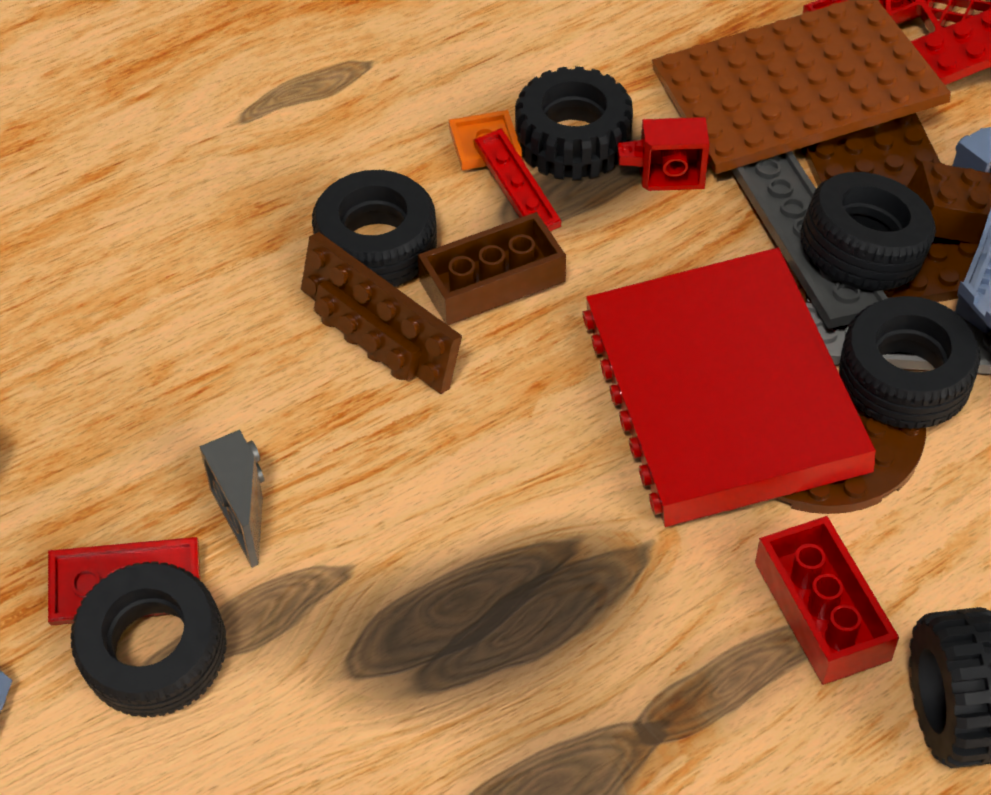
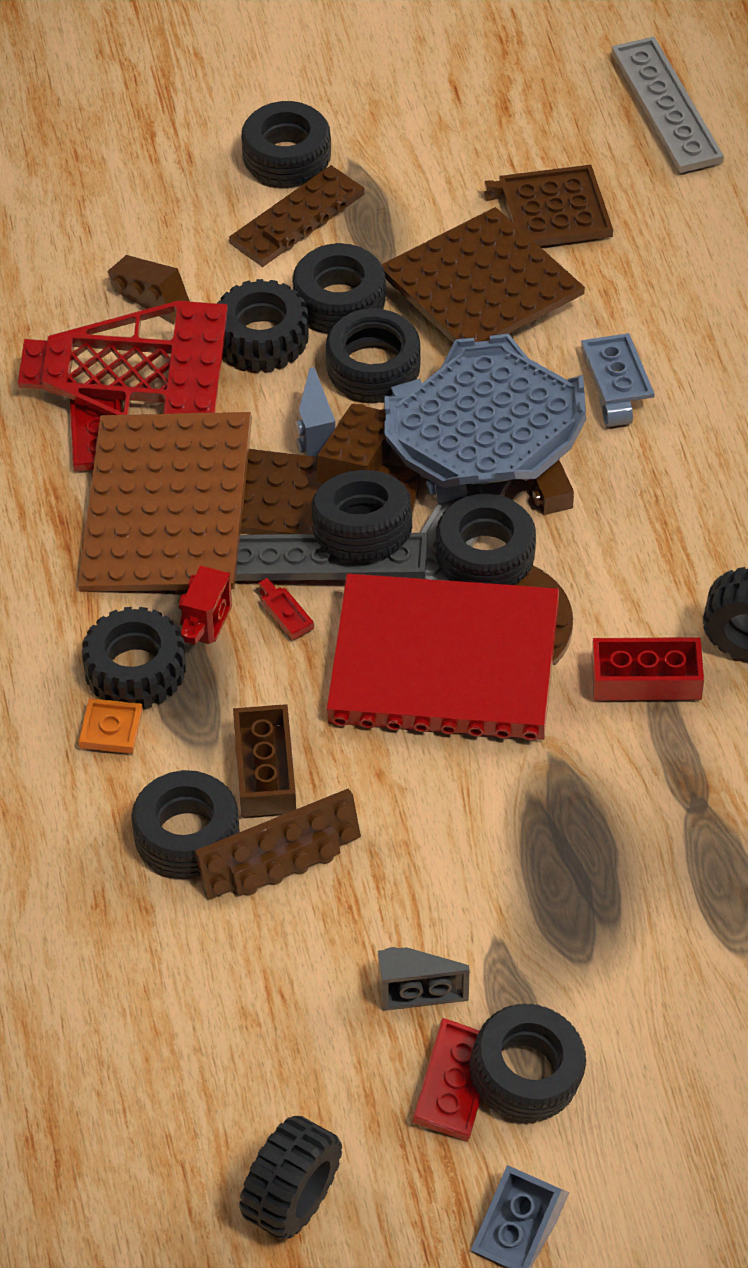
camera: 70 degrees left, 0 degrees up
red tile [474,128,562,231] -> none
none -> red hinge [259,578,314,640]

